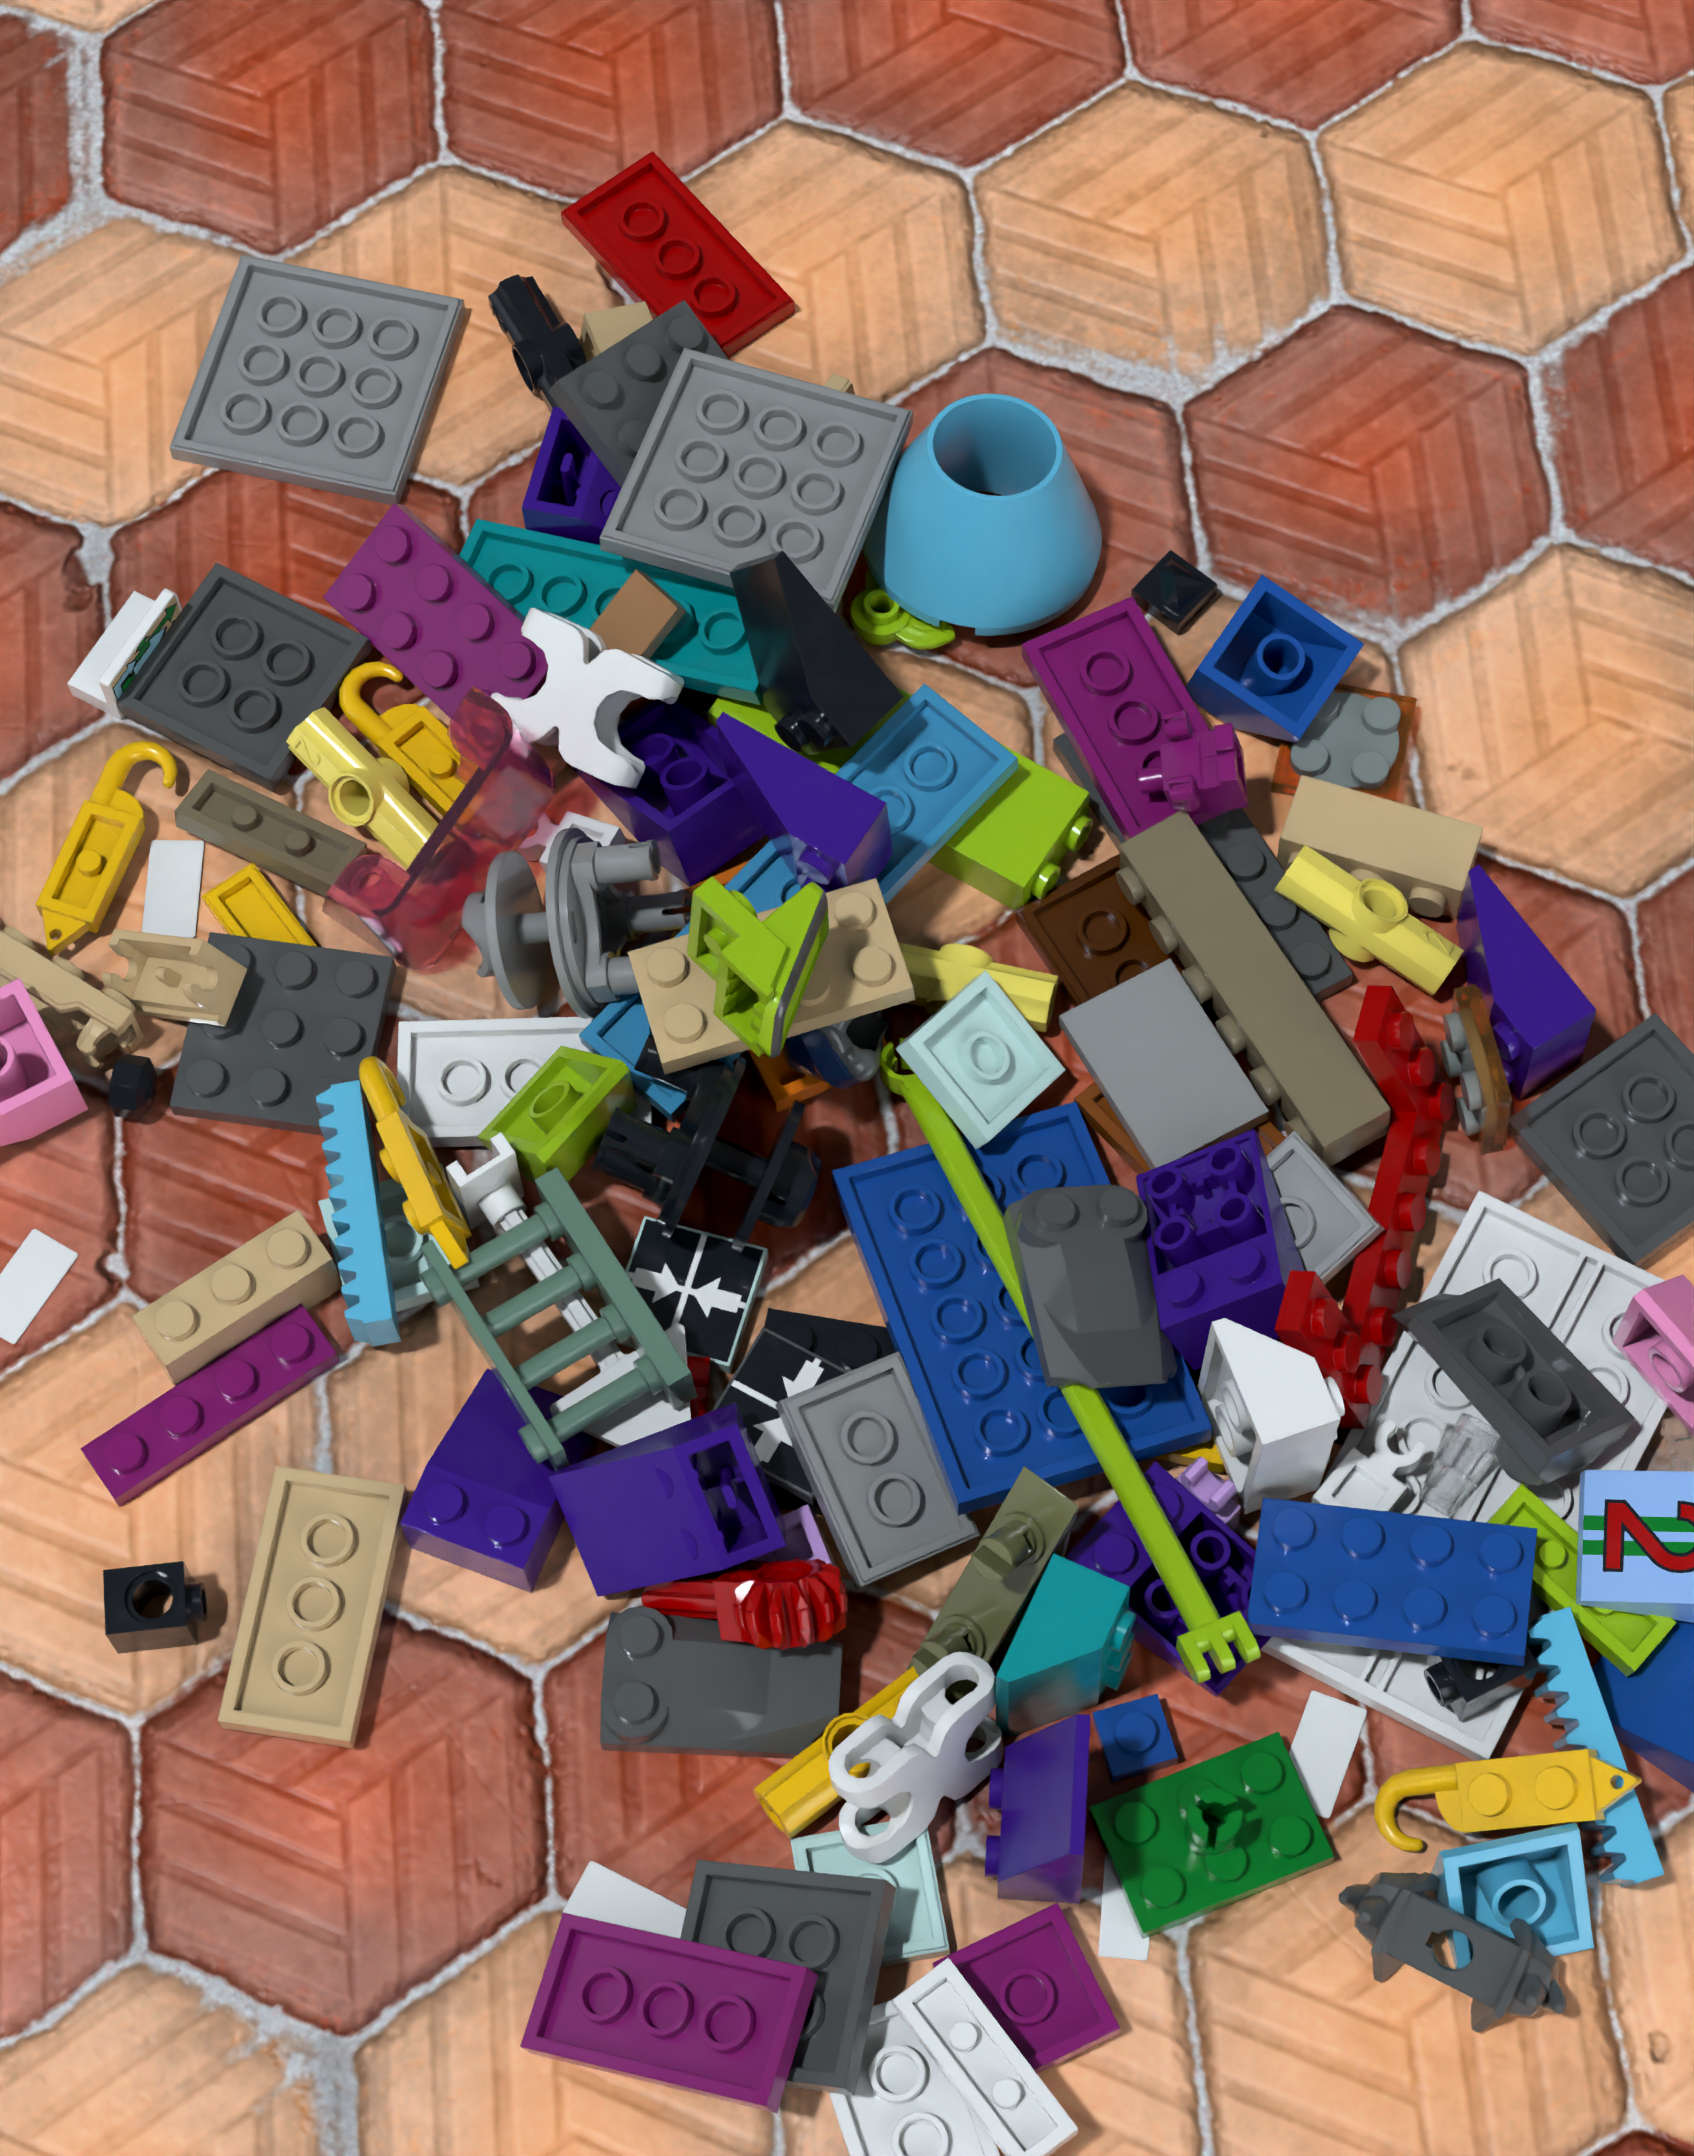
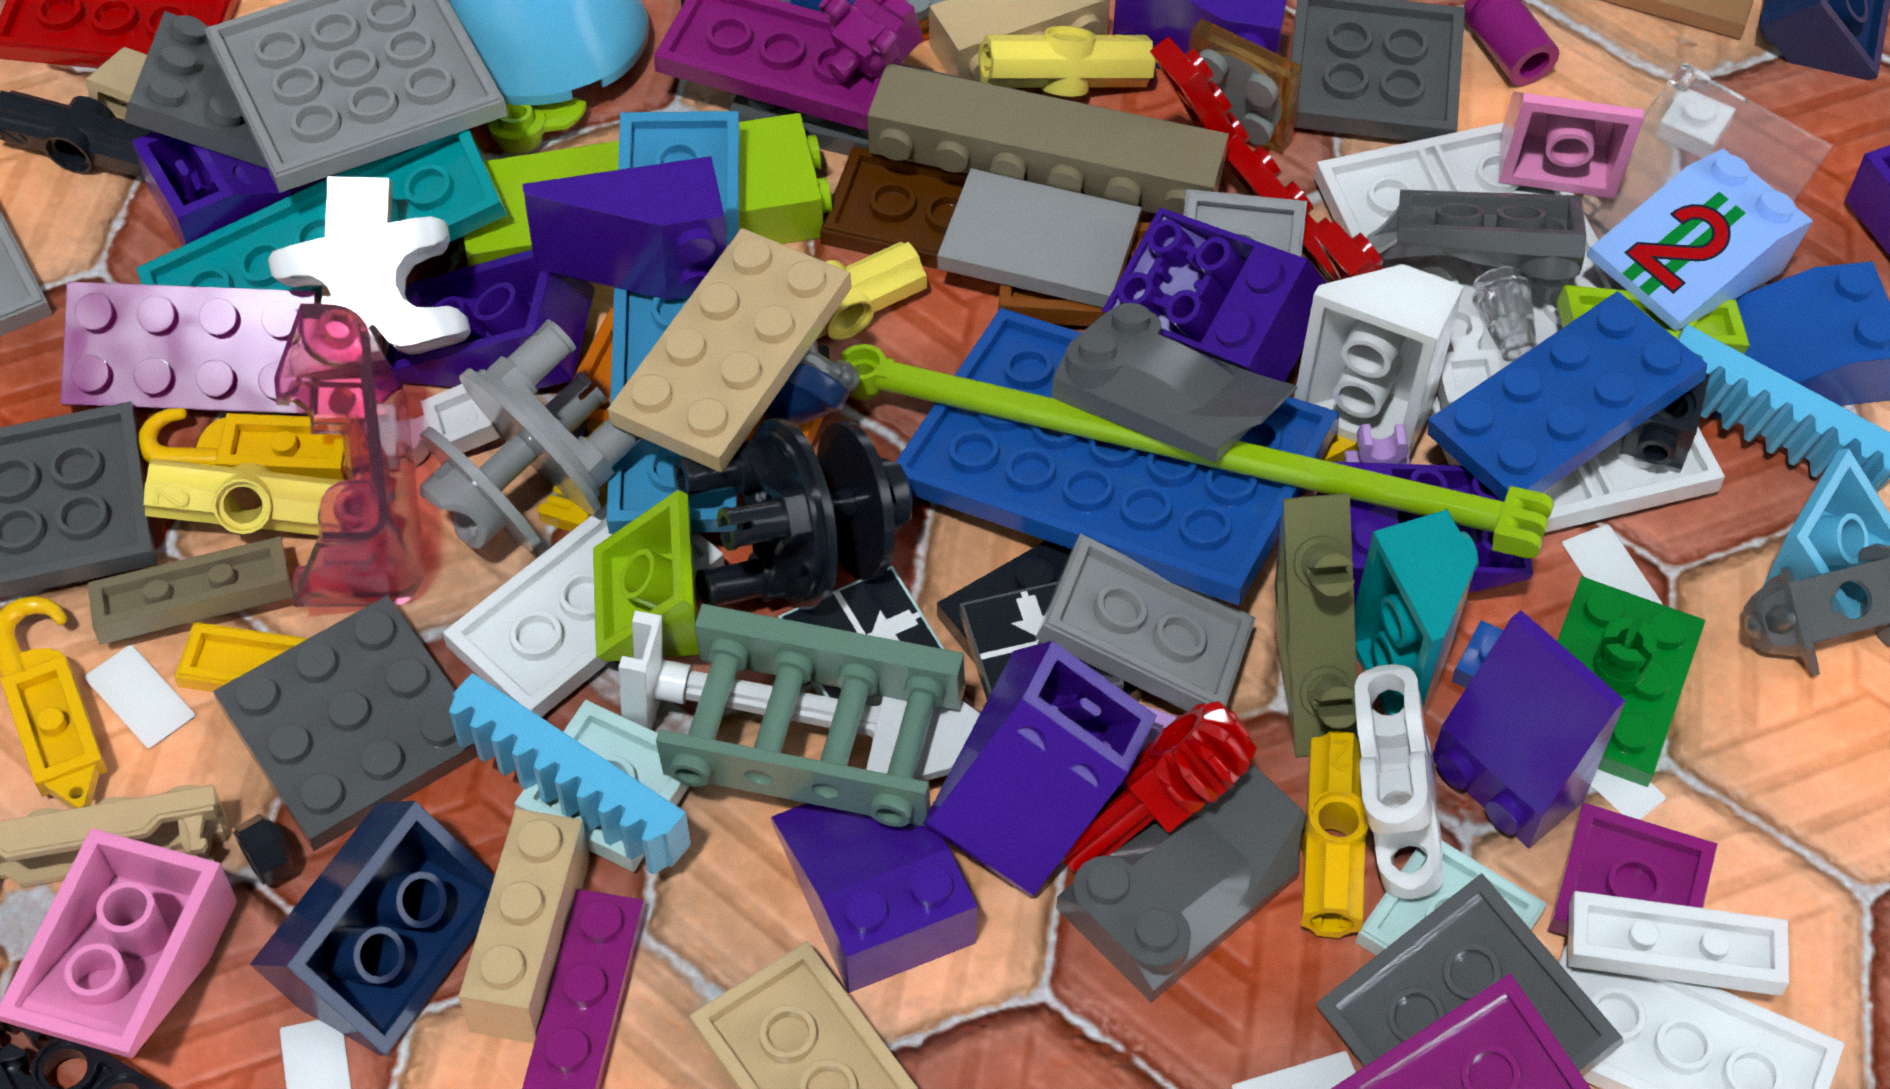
camera: 50 degrees left, 10 degrees down
tan hinge [101,929,247,1026] -> none
yellow plate [359,1056,472,1270] -> none
lime piece [687,876,829,1058] -> none
black slope [730,551,903,756] -> none
light aqua plate [895,971,1065,1149] -> none
yellow plate [1374,1749,1642,1852] -> none
none -> dark blue slope [249,801,494,1056]

